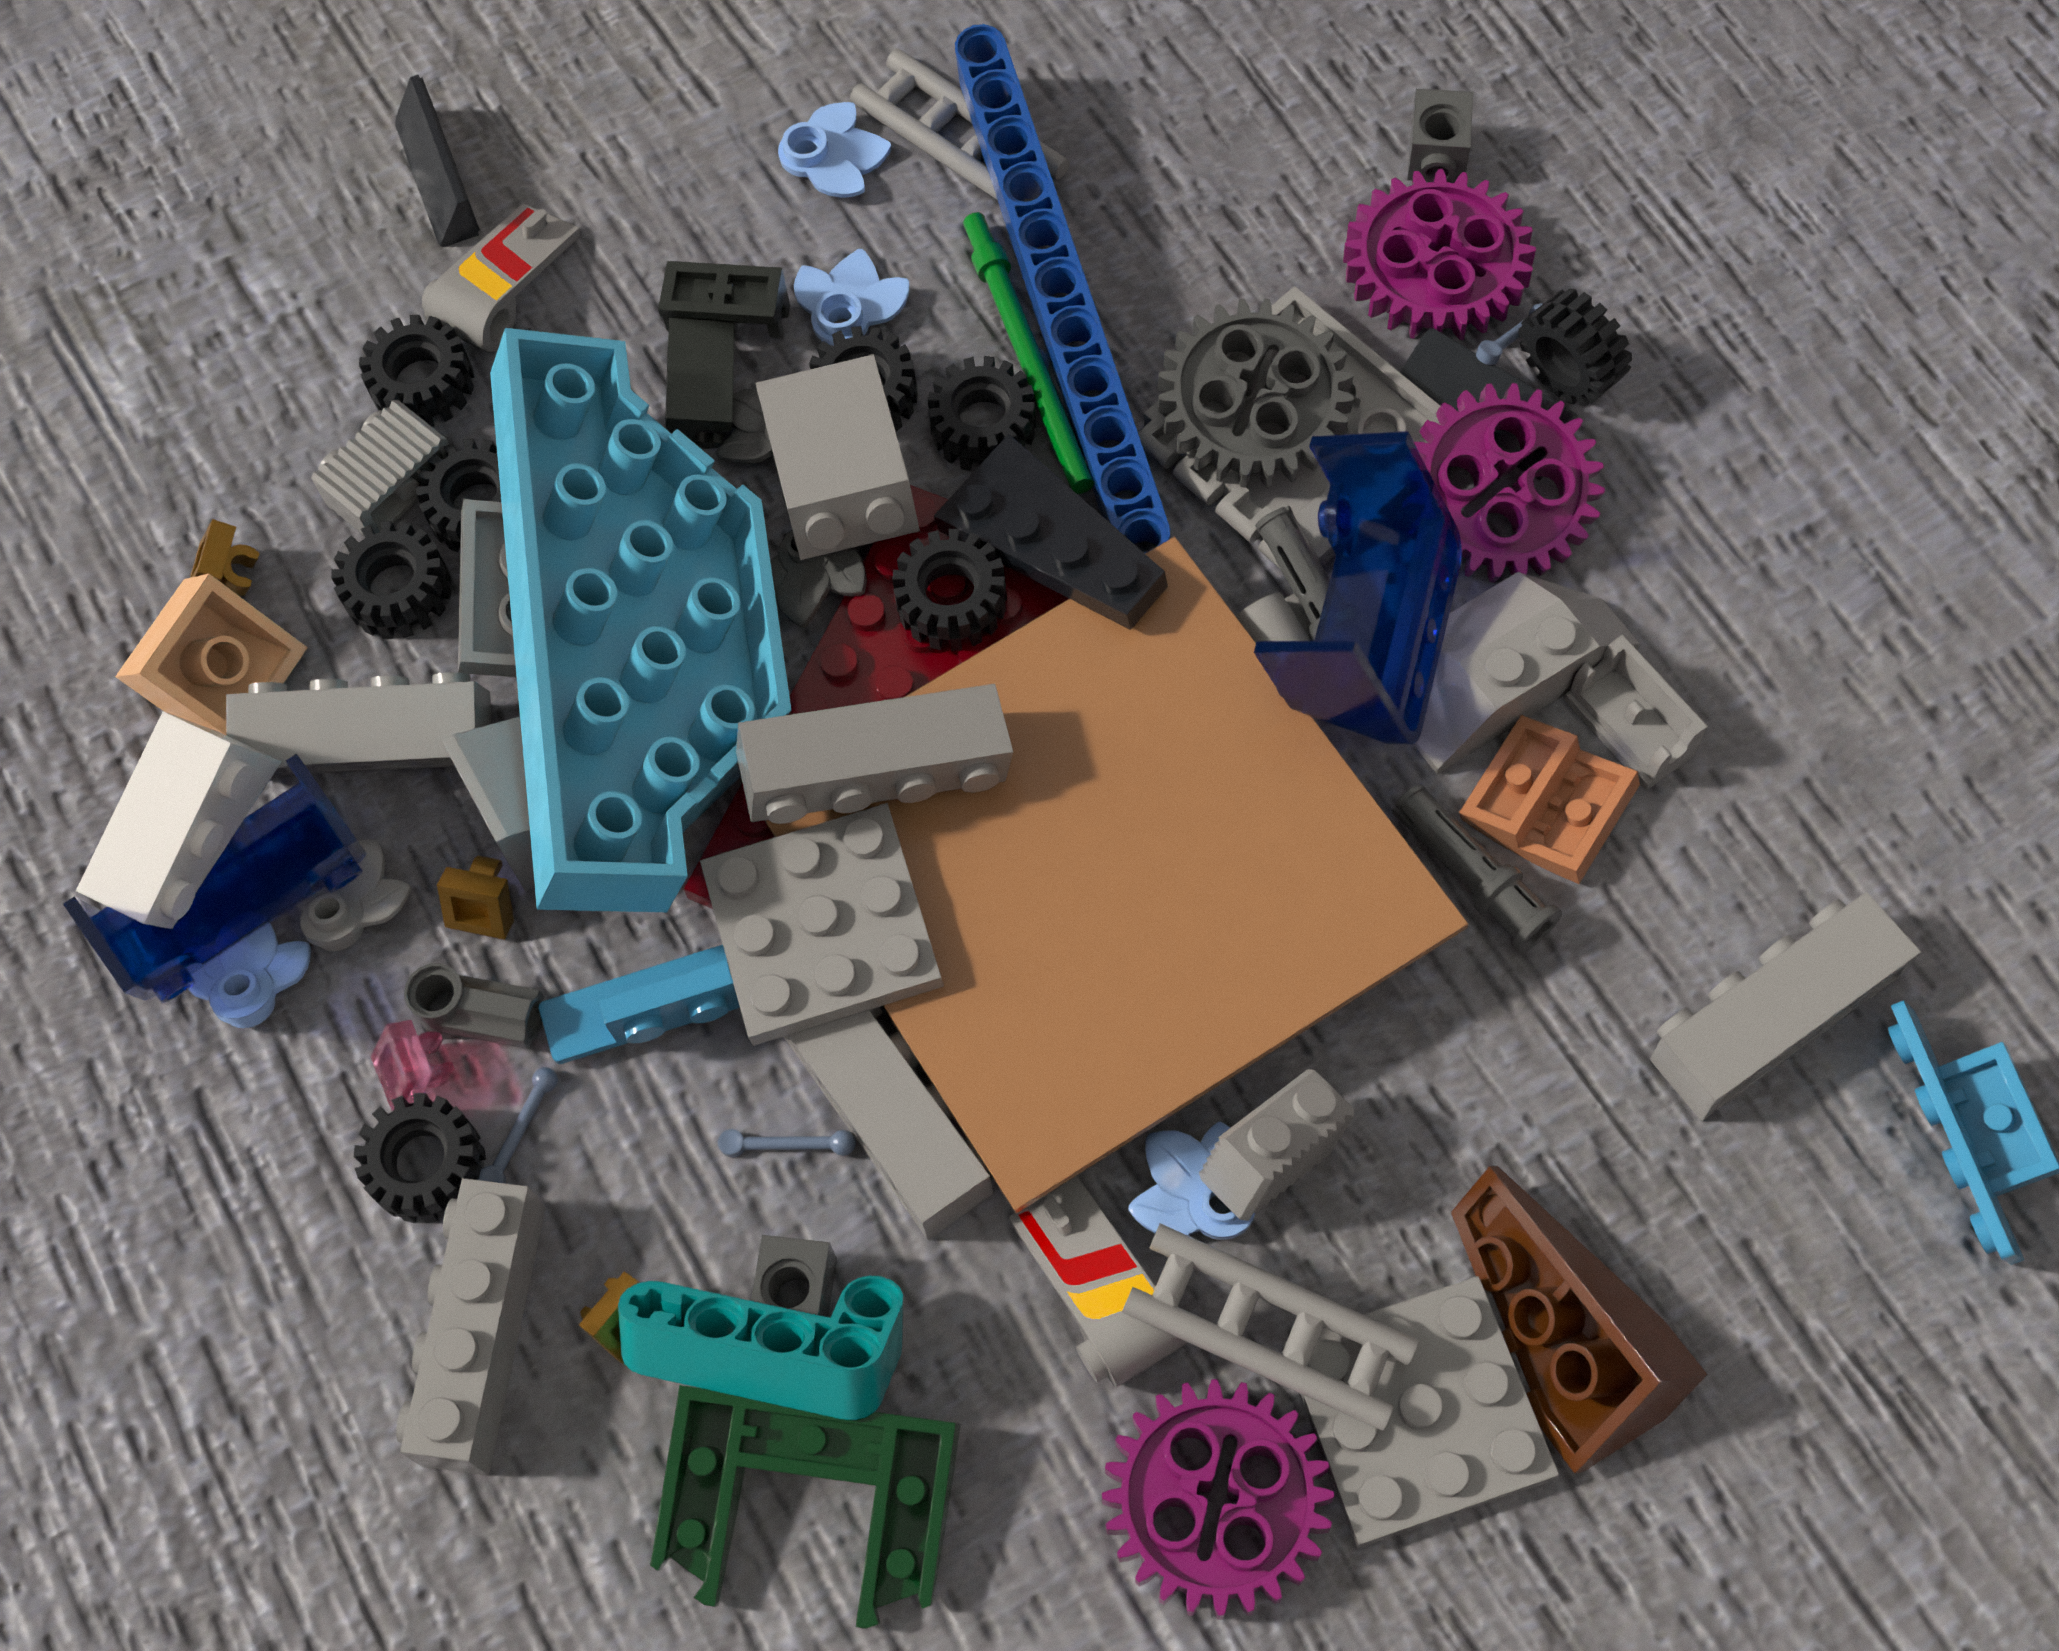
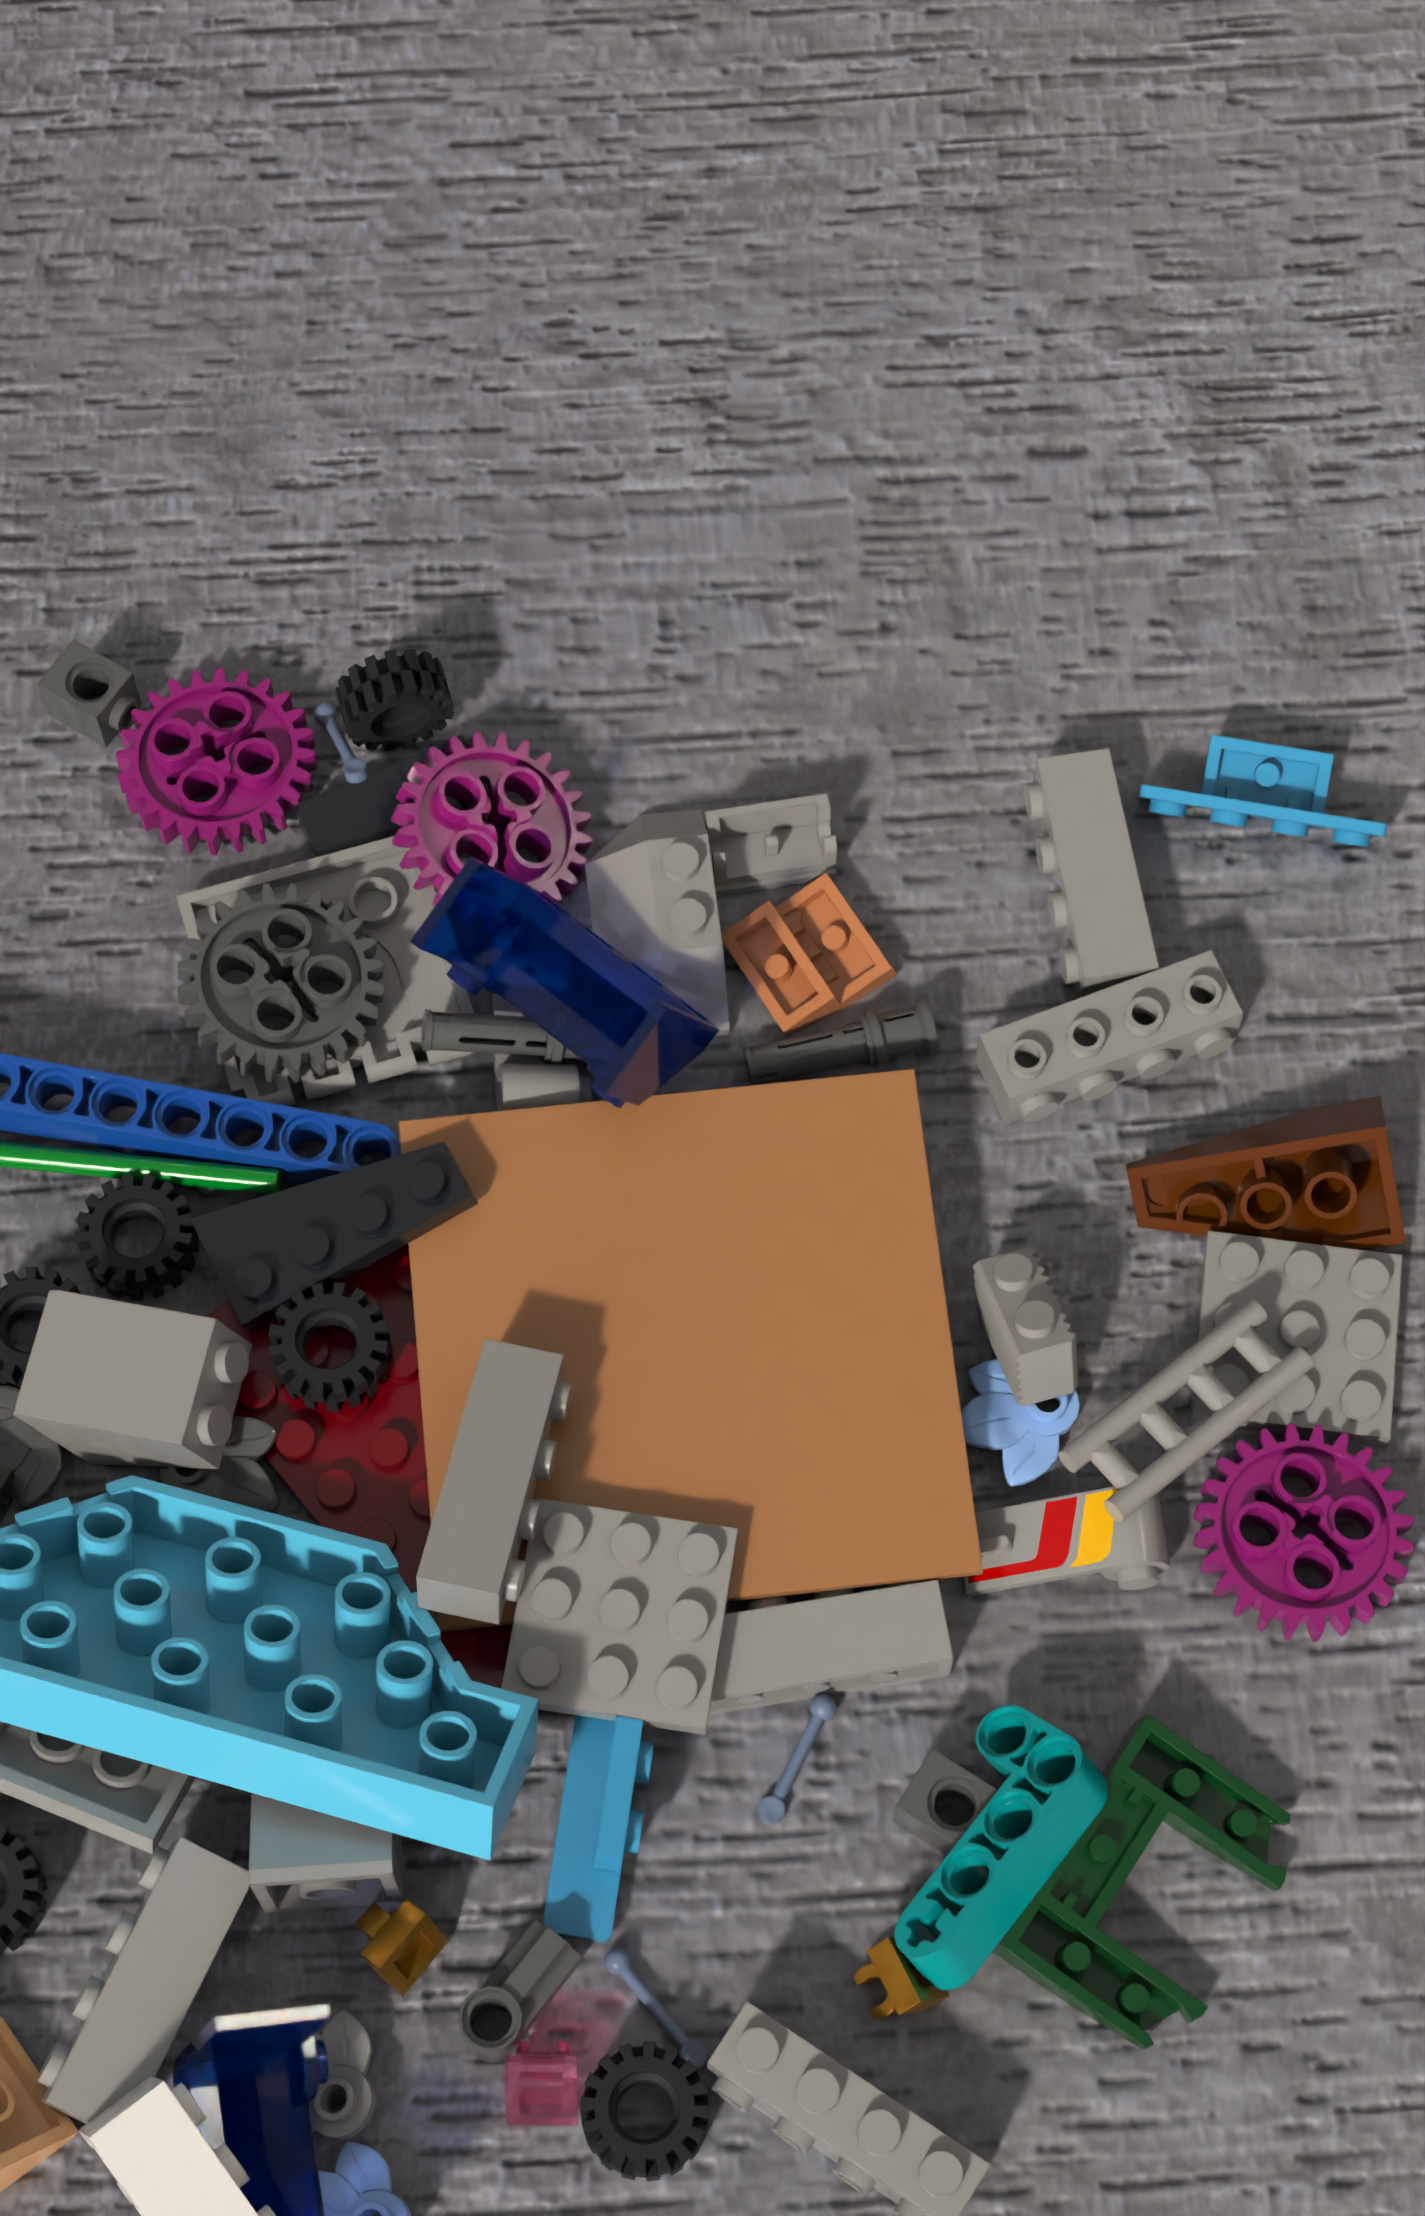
camera: 70 degrees left, 0 degrees up
none -> light grey brick [975,950,1244,1125]

